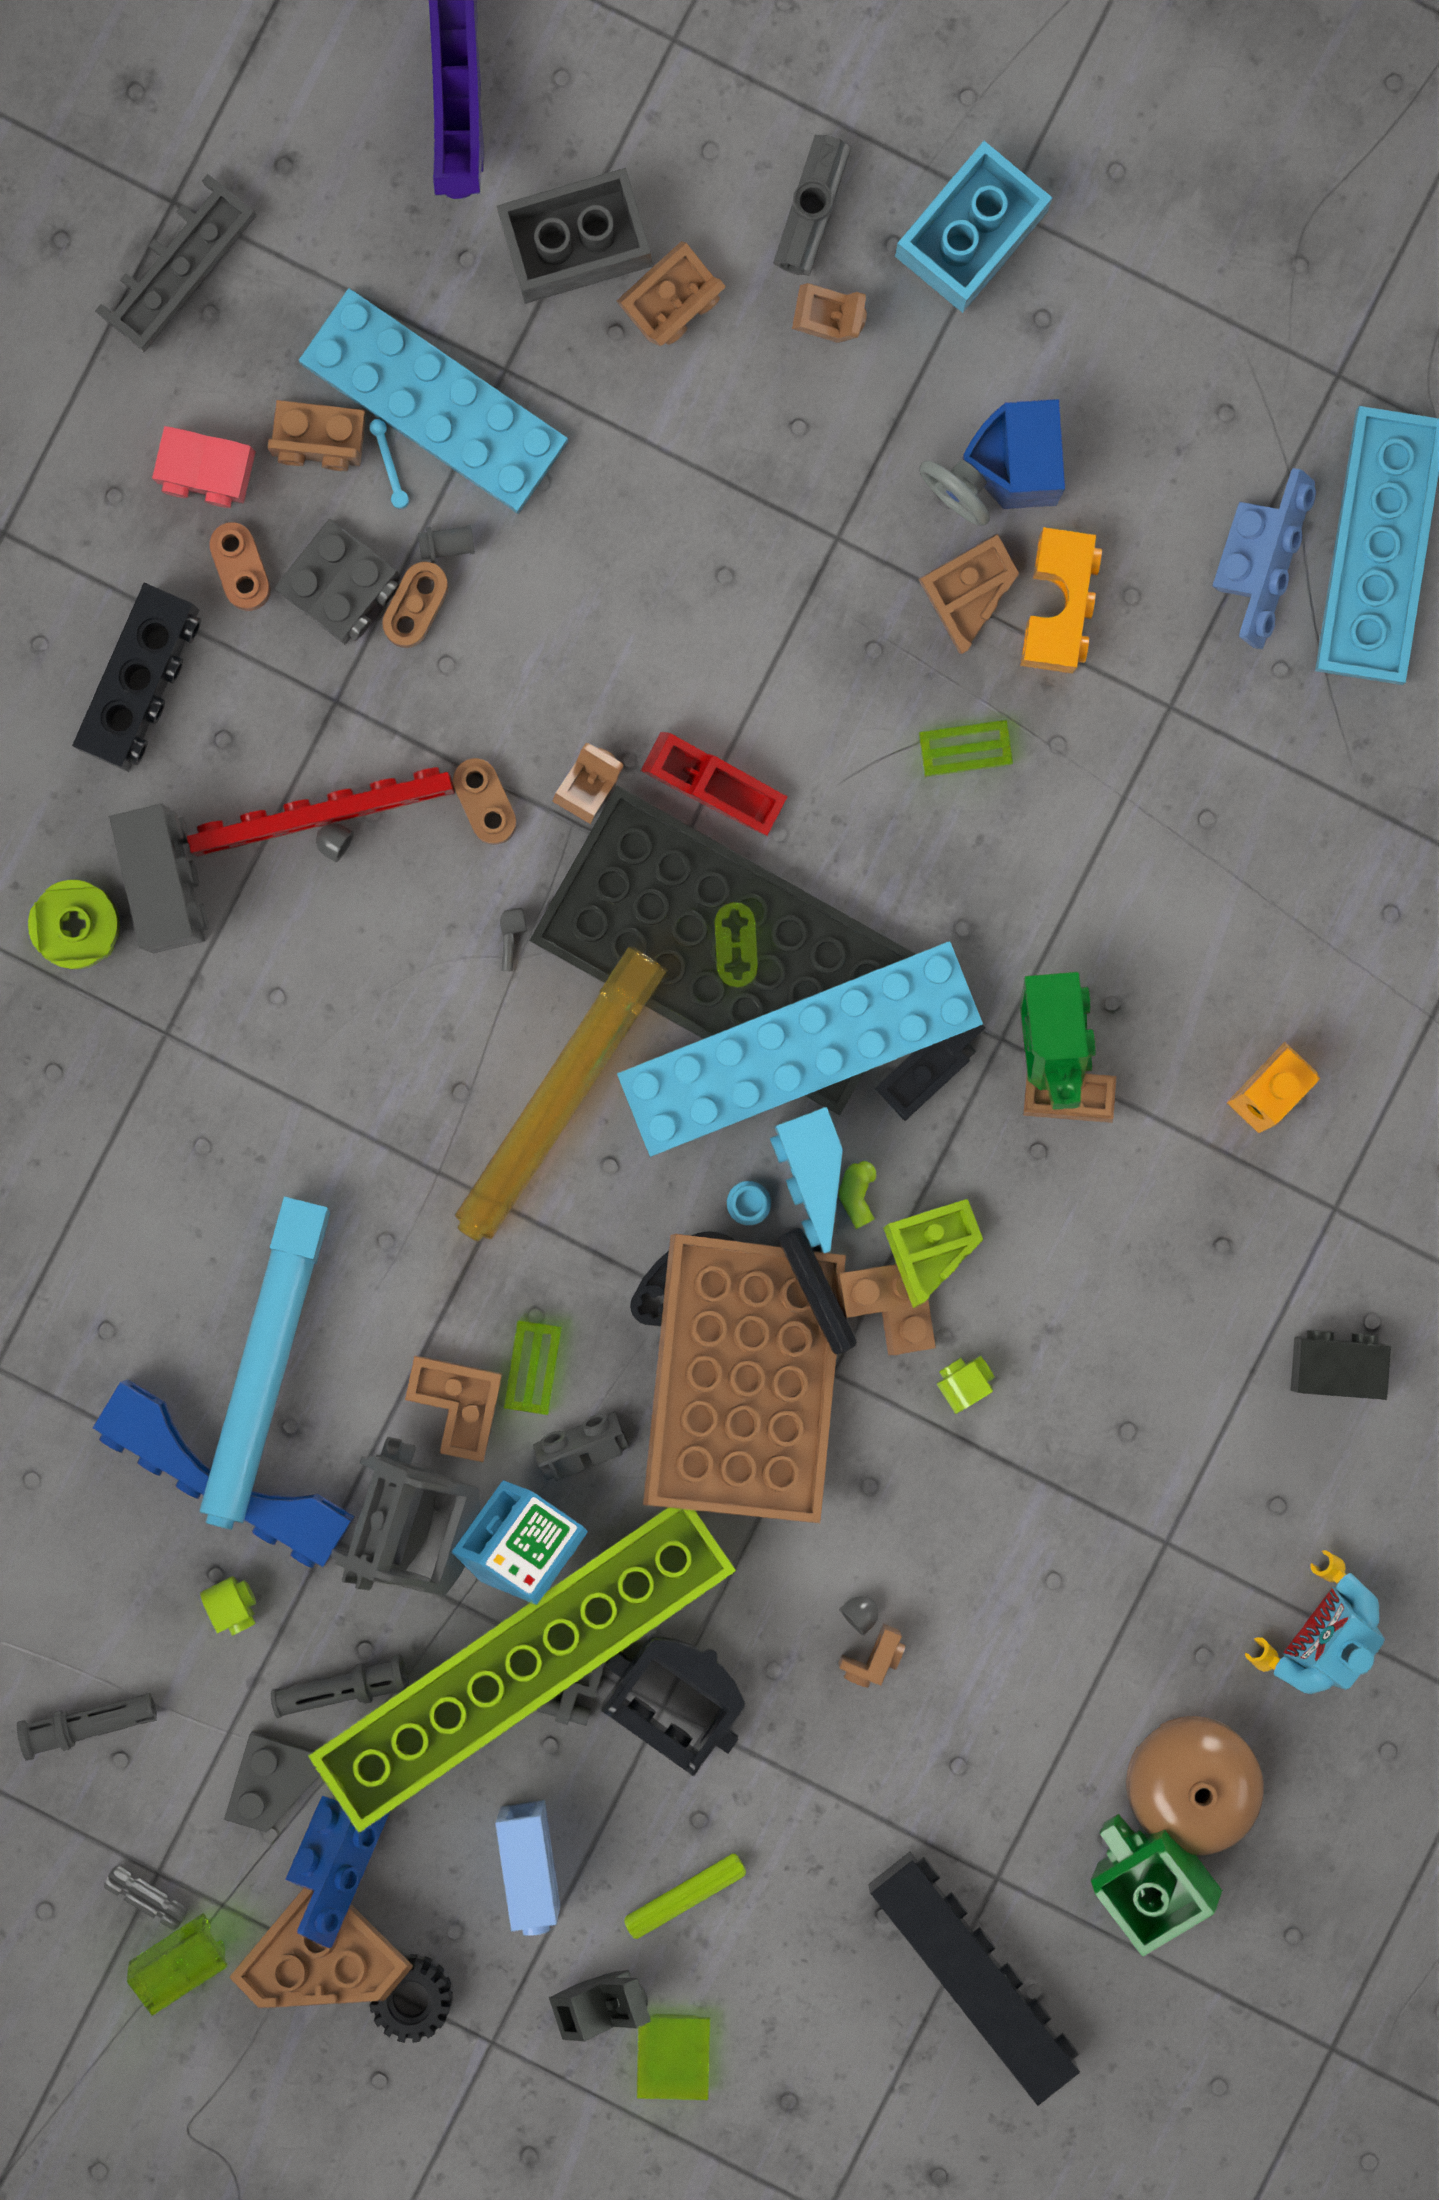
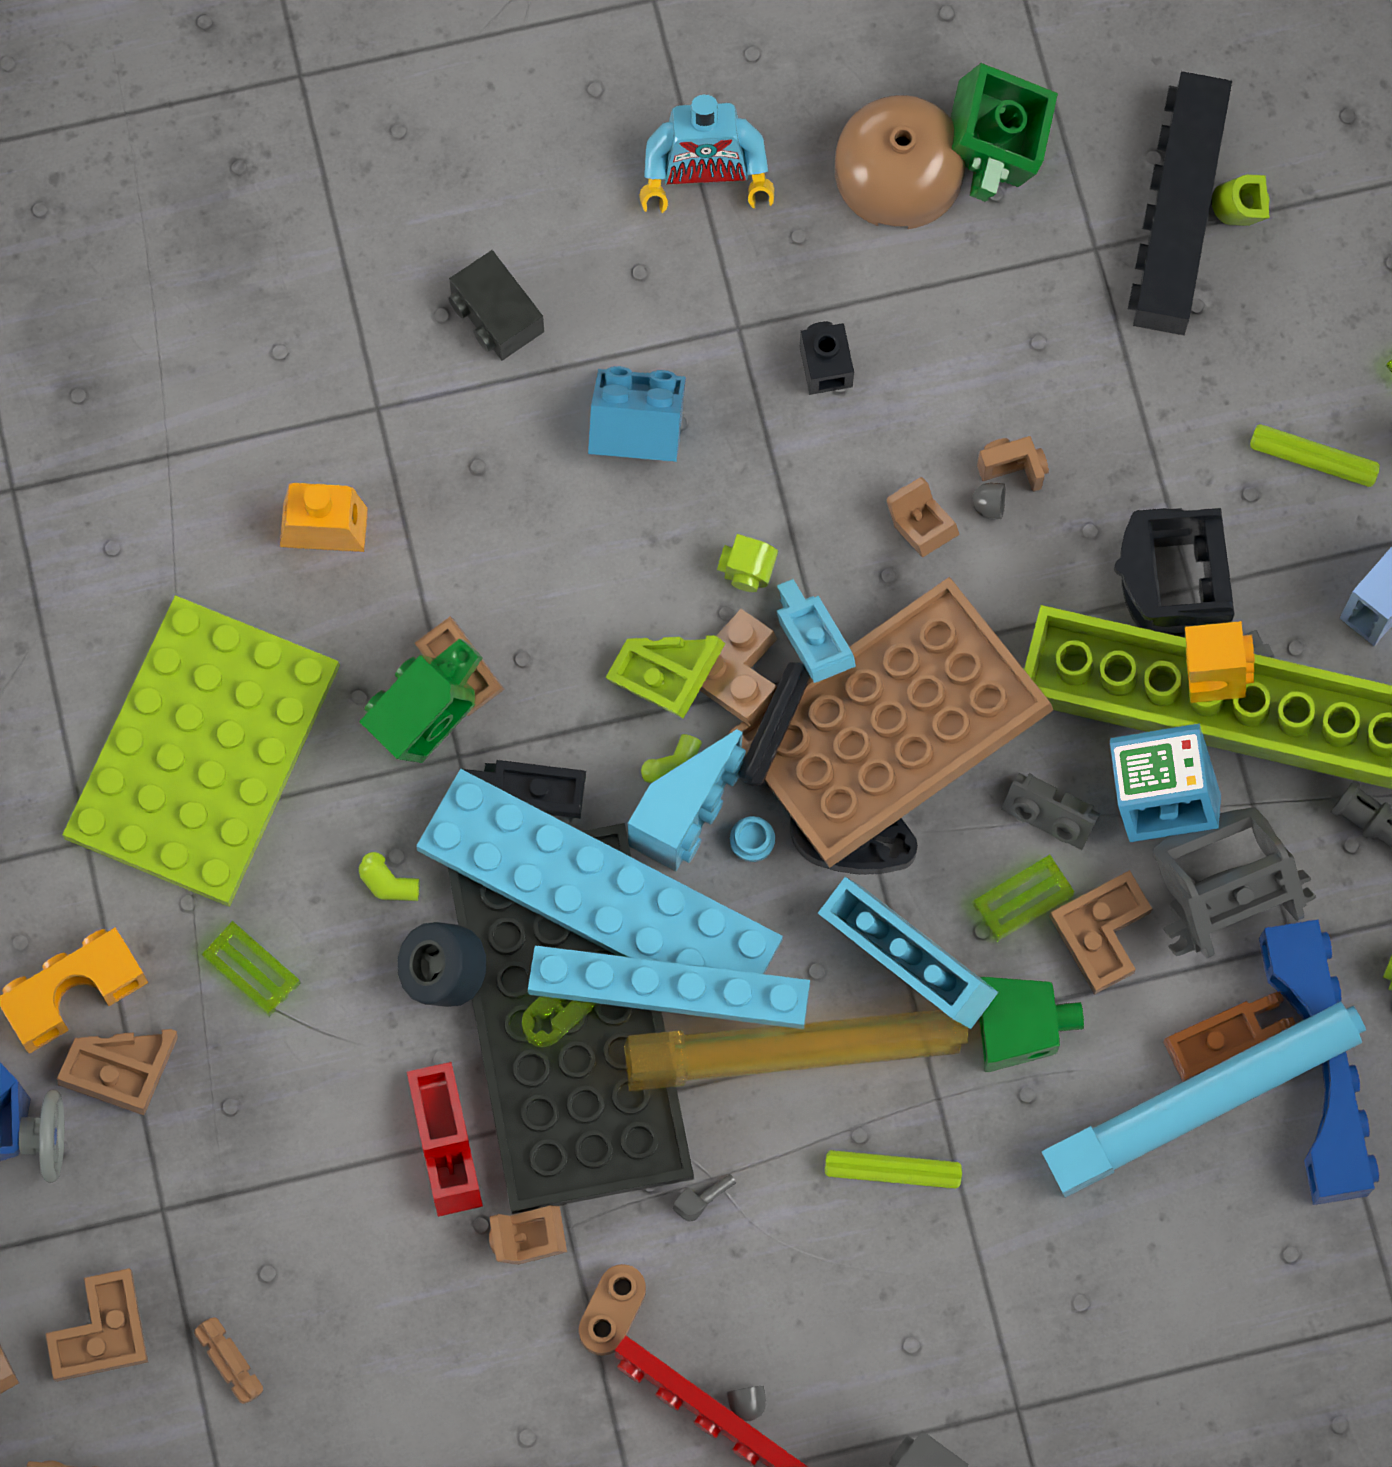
camera: 130 degrees left, 15 degrees down
none -> medium nougat plate [46,1268,148,1382]
none -> lime plate [62,595,340,907]
none -> medium nougat axle [194,1317,264,1404]
none -> lime arm [358,852,420,901]
none -> black wheel [398,922,486,1007]
none -> medium azure plate [528,946,810,1029]
none -> dark azure slope [588,366,686,462]
none -> medium azure hinge [777,579,856,683]
none -> black brick [799,321,854,395]
none -> medium azure brick [818,877,998,1029]
none -> lime axle [825,1150,962,1189]
none -> medium nougat bracket [886,477,959,558]
none -> green torso [979,977,1084,1072]
none -> dark orange hinge [1163,991,1296,1082]
none -> light orange arch [1185,621,1255,703]
none -> lime plate [1212,175,1270,226]

